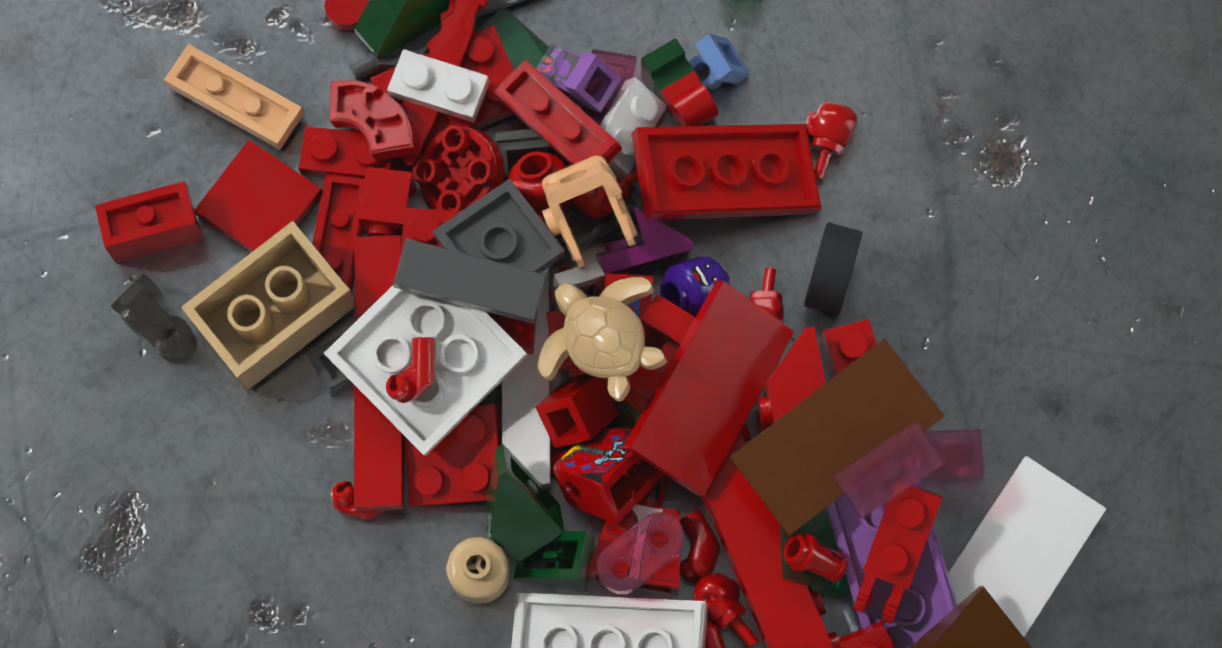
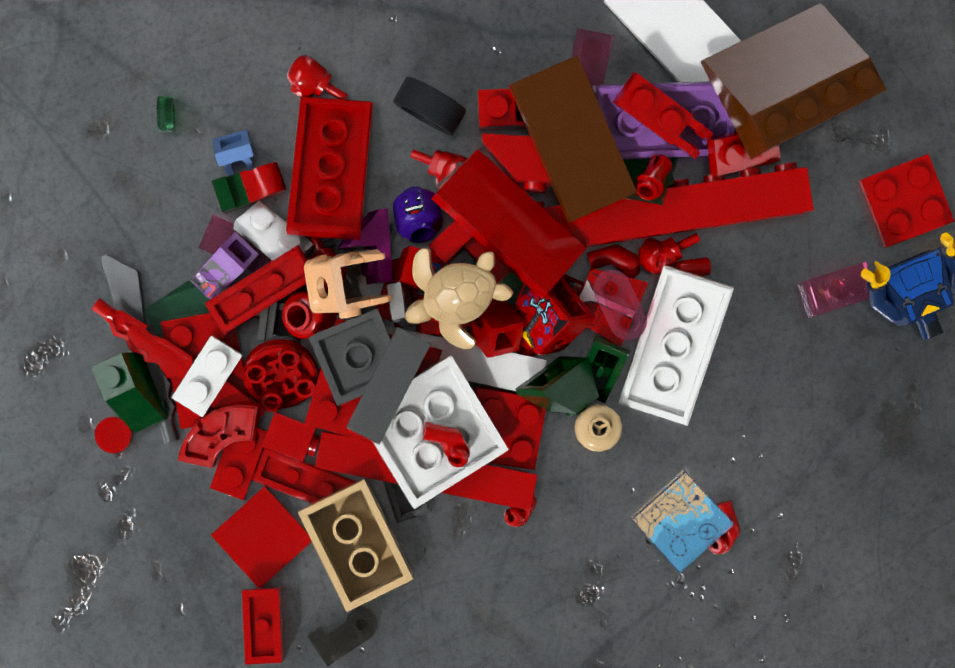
camera: 80 degrees left, 15 degrees up
light nougat plate [164,44,304,150] -> none
clear pink plate [832,422,944,518] -> none

